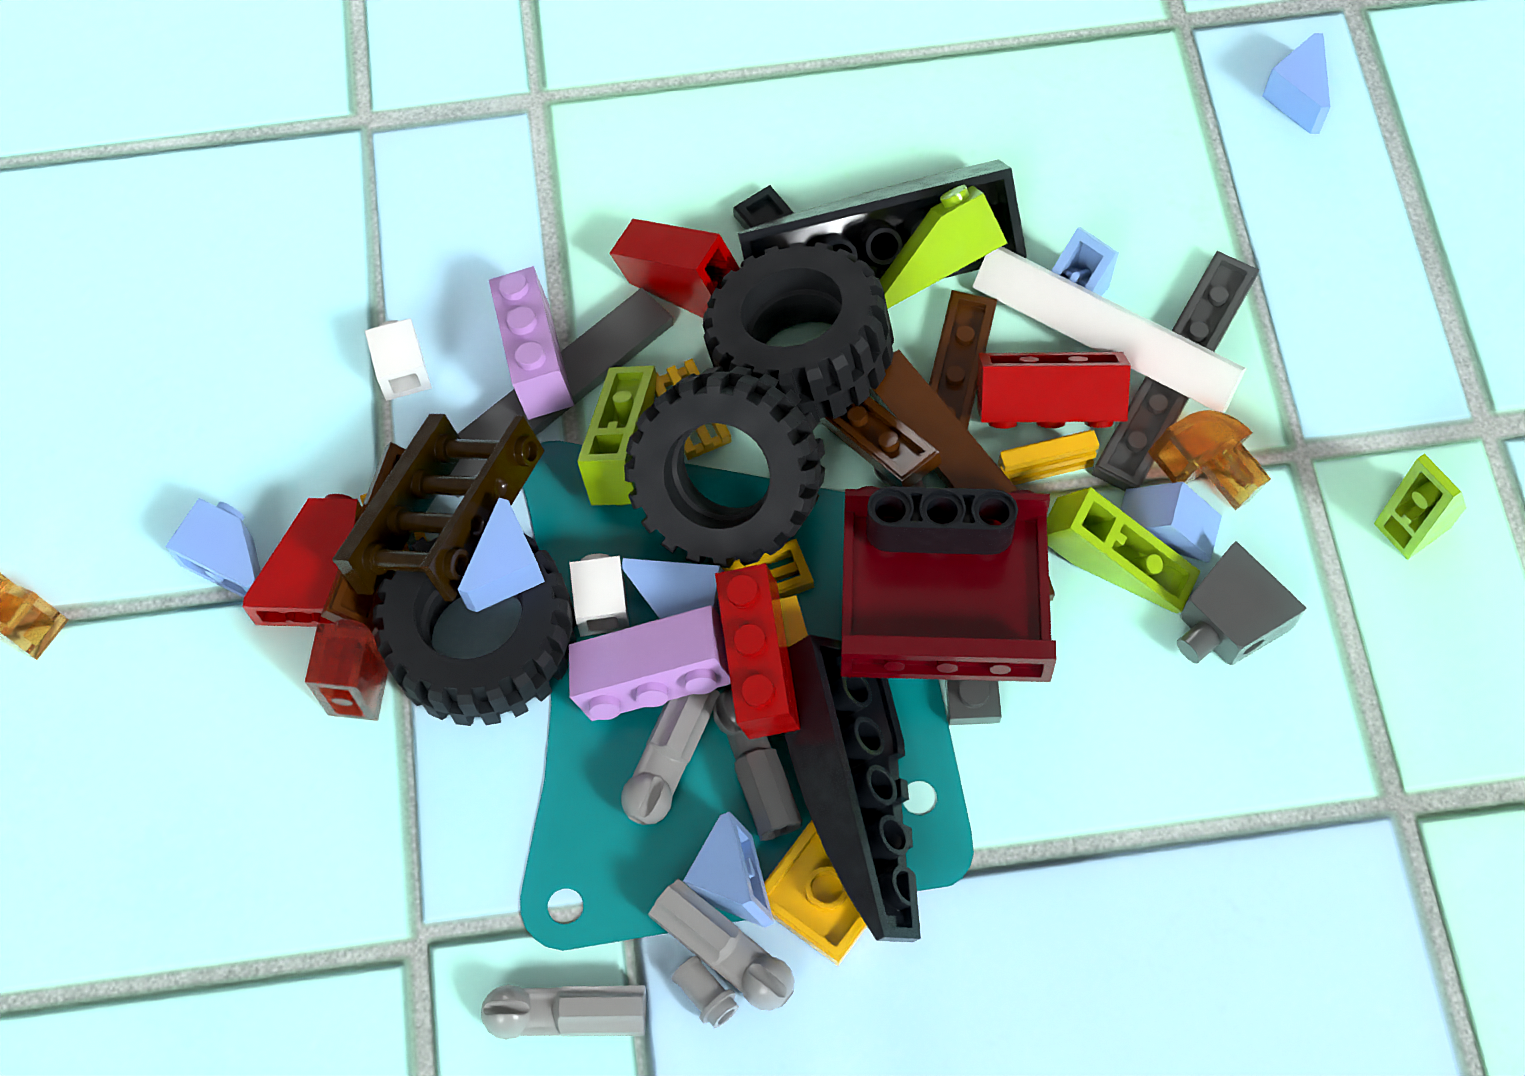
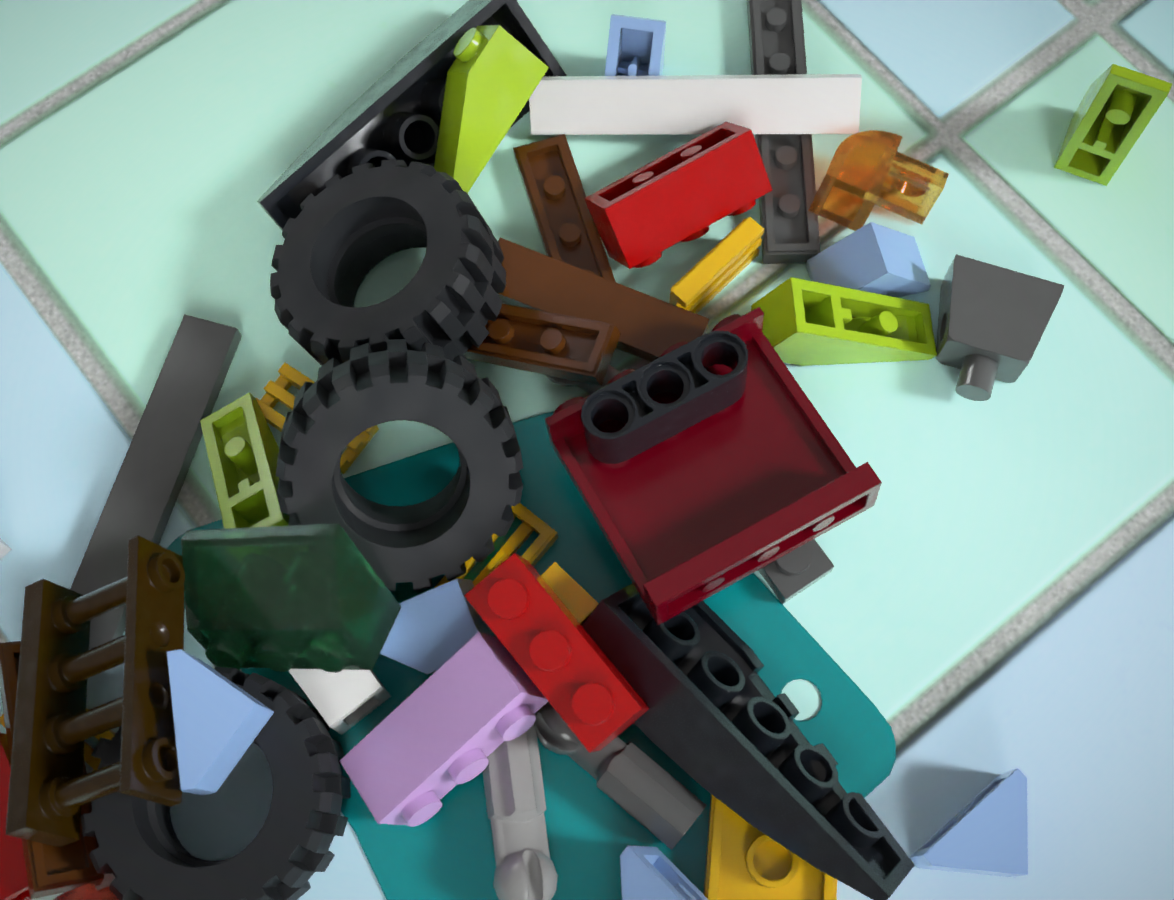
camera: 30 degrees left, 5 degrees up
lavender brick [489,266,574,420] -> none
red slope [609,218,740,318] -> none
black tile [733,185,795,230] -> none
none -> clear green slope [181,523,401,673]
none -> light blue slope [910,768,1028,877]

